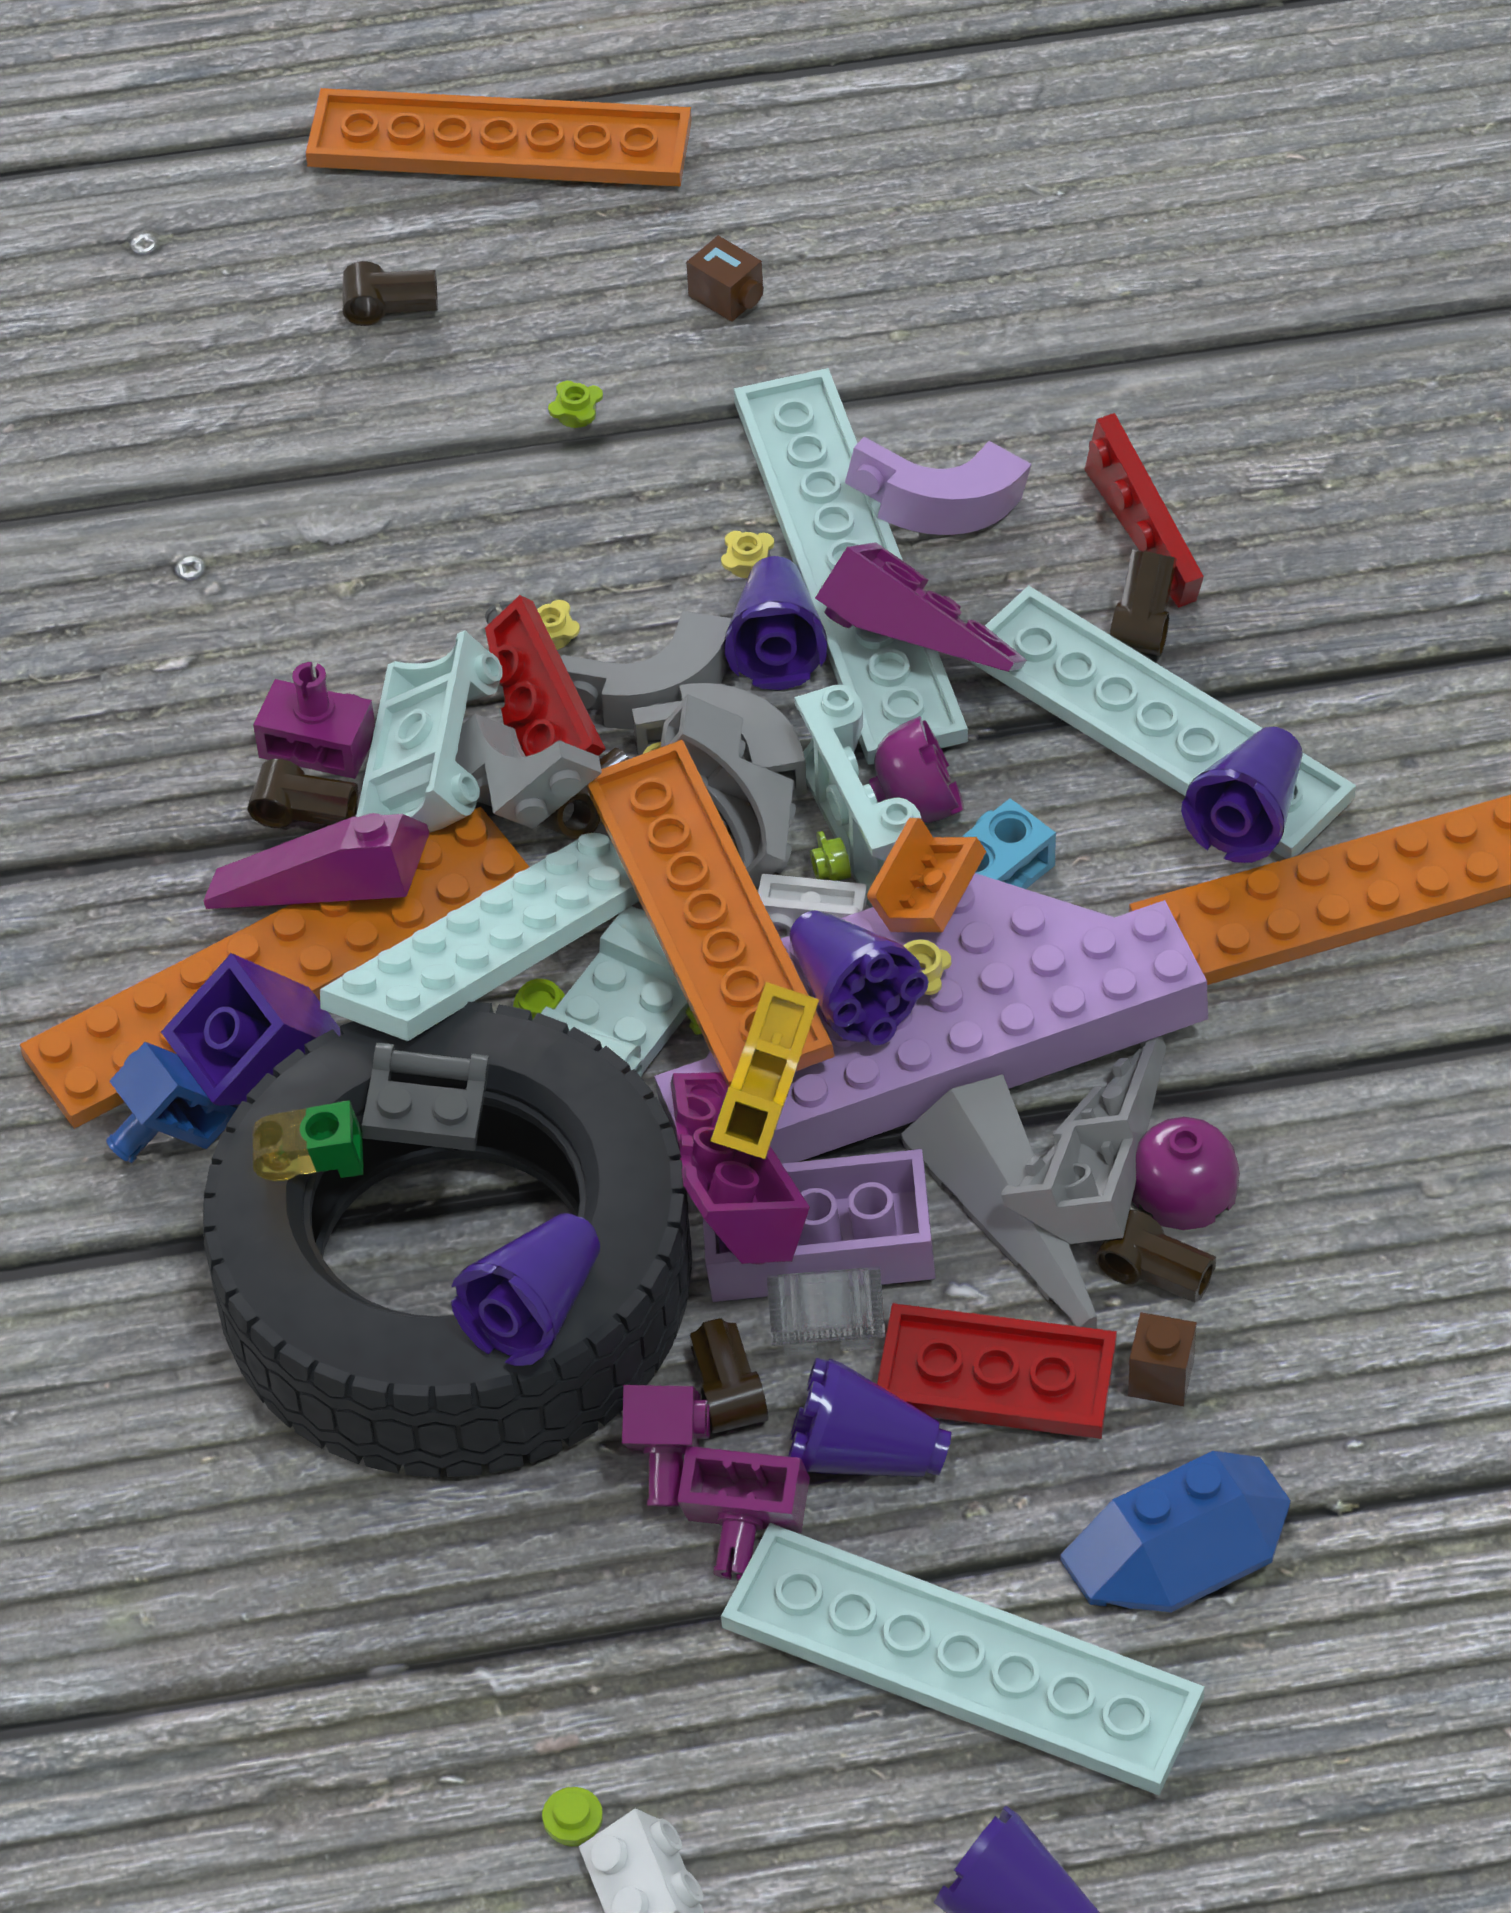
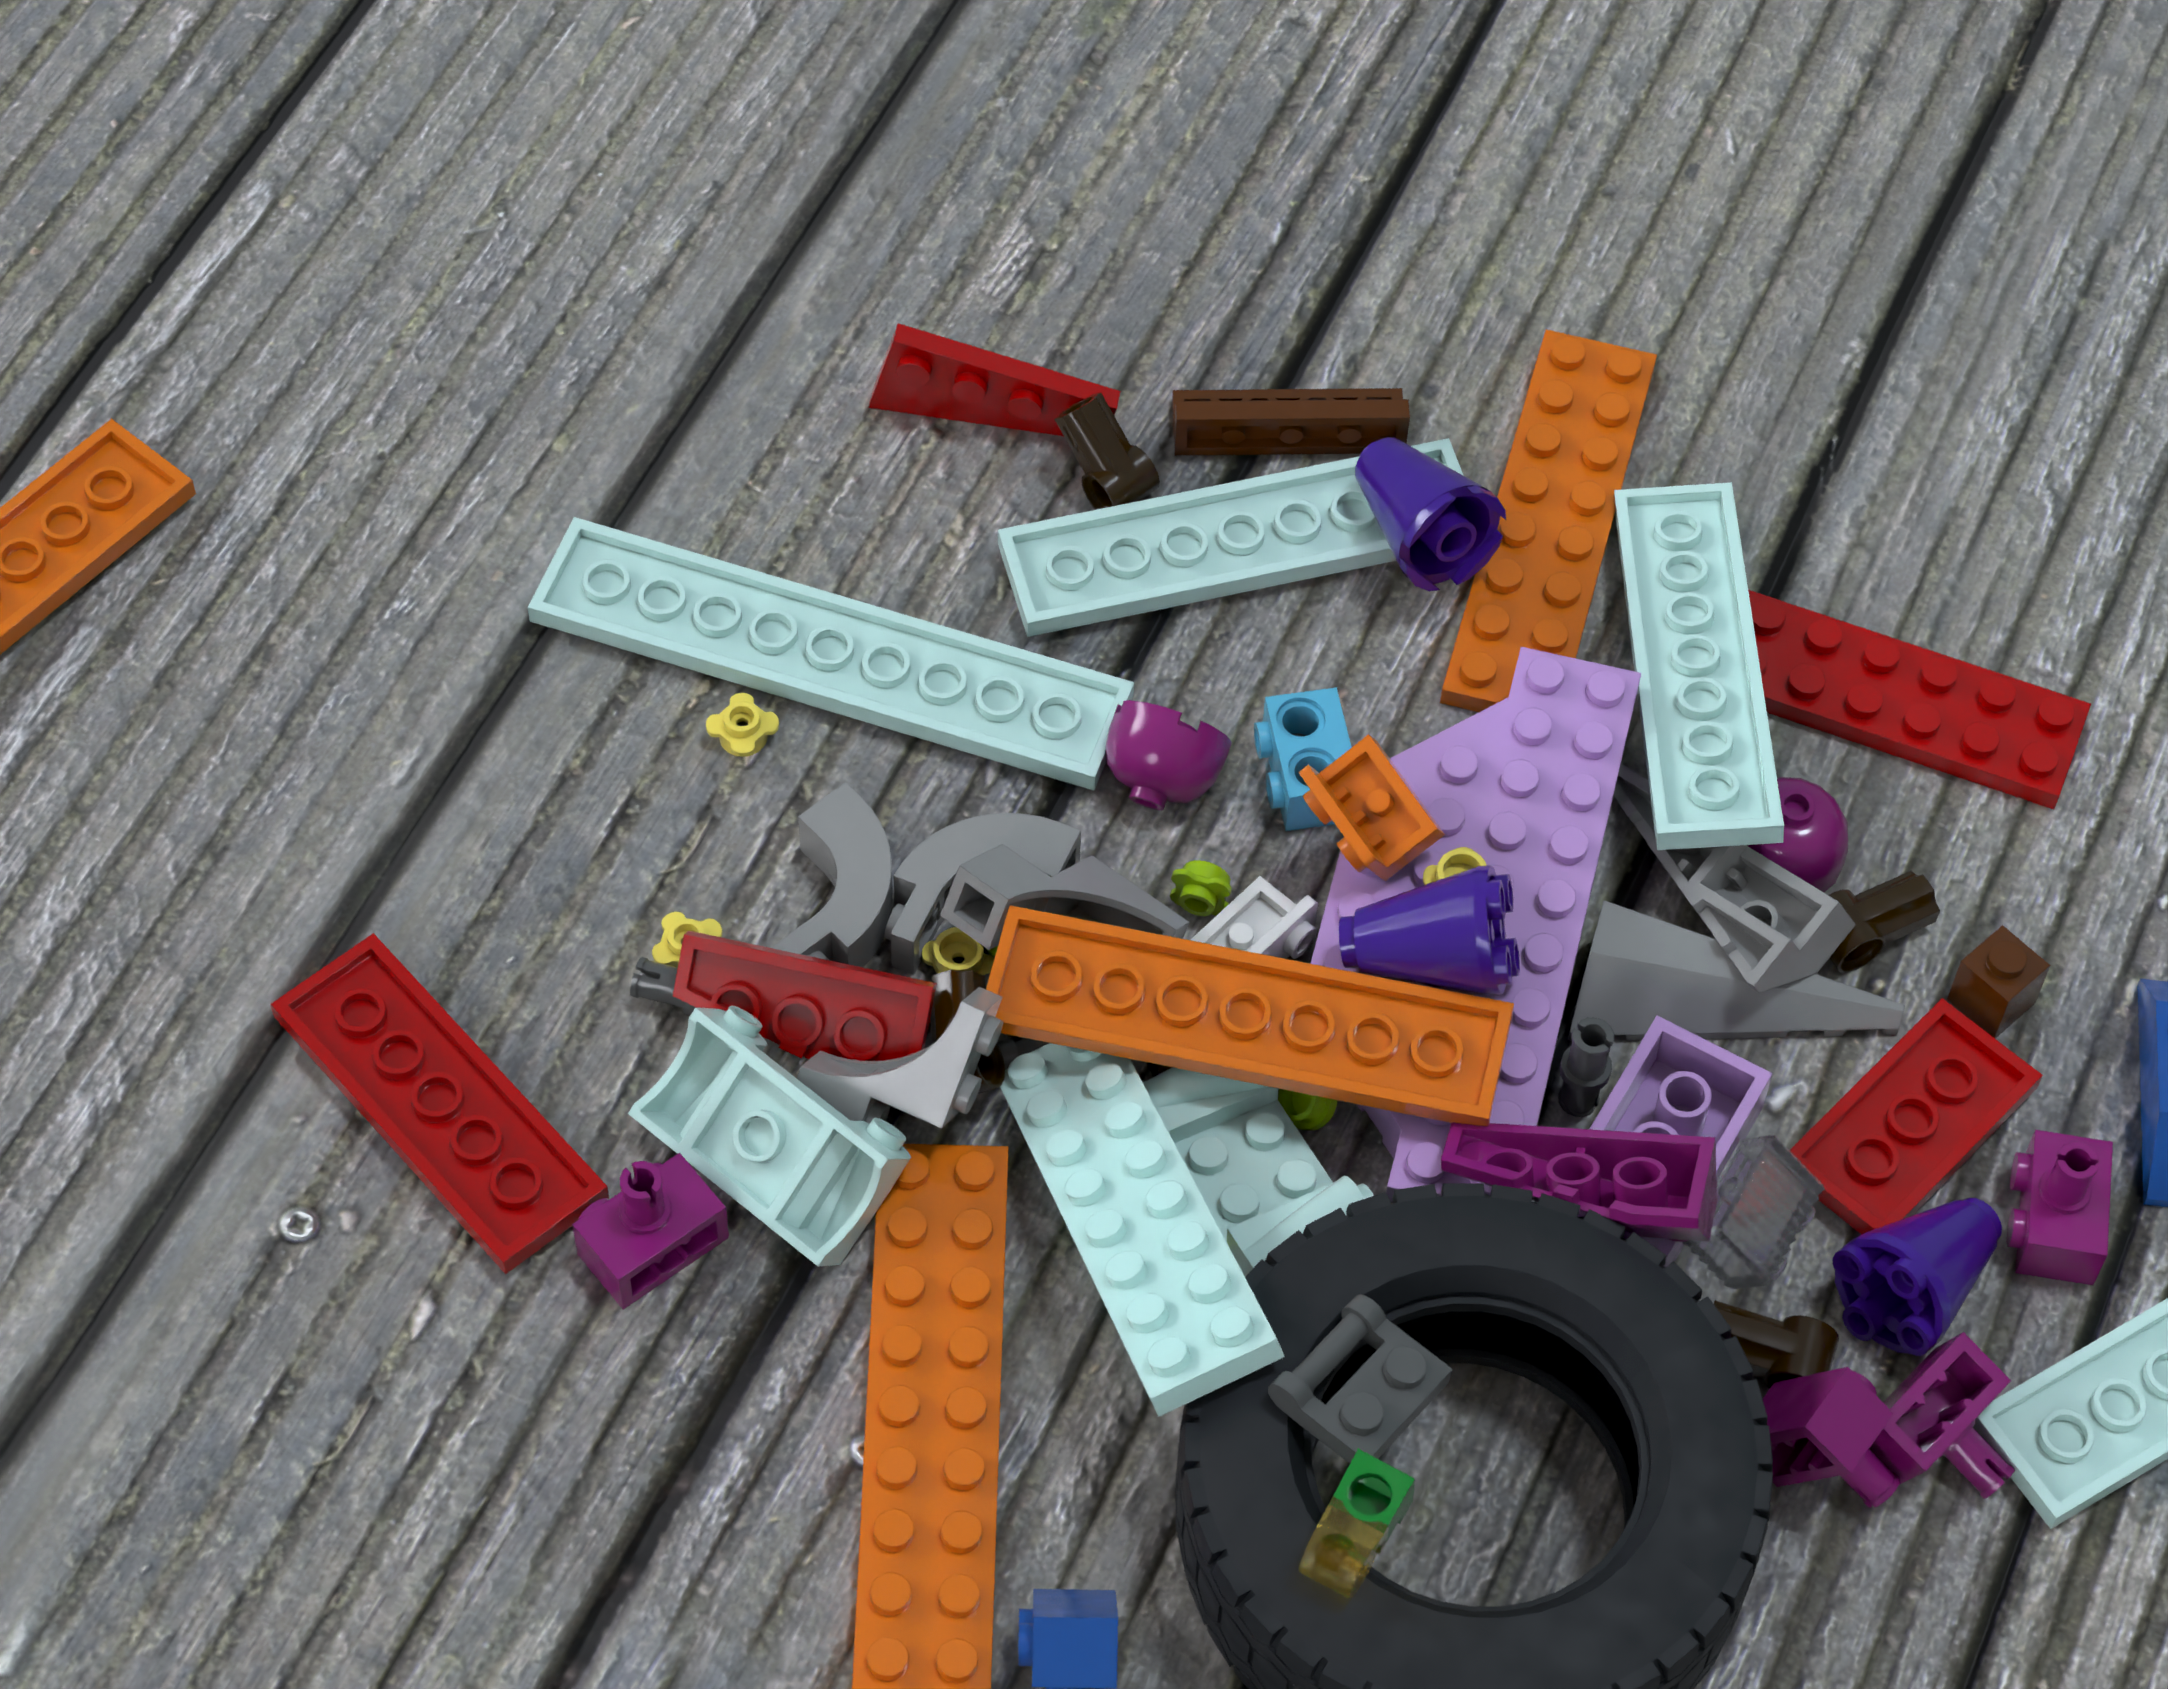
camera: 60 degrees left, 5 degrees up
dark purple slope [161,953,340,1106] -> none
magenta wedge [203,813,430,909] -> none
dark brown piece [247,759,359,828] -> none
dark brown piece [342,261,438,326] -> none
dark purple cone [451,1213,600,1366] -> none
lime plate [548,381,603,428] -> none
reddish brown brick [686,235,764,322] -> none
yellow arch [711,982,819,1159] -> none
dark purple cone [725,556,828,690] -> none
light aqua piece [794,685,922,908] -> none
magenta wedge [815,542,1027,672] -> none
lavender arch [845,437,1032,535] -> none
none -> red plate [270,933,609,1274]
none -> reddish brown fence [1172,388,1410,456]
none -> dark grey pin [1558,1018,1614,1117]
none -> light aqua plate [1614,482,1784,850]
none -> red plate [1748,590,2091,810]
none -> magenta brick [2006,1130,2113,1285]

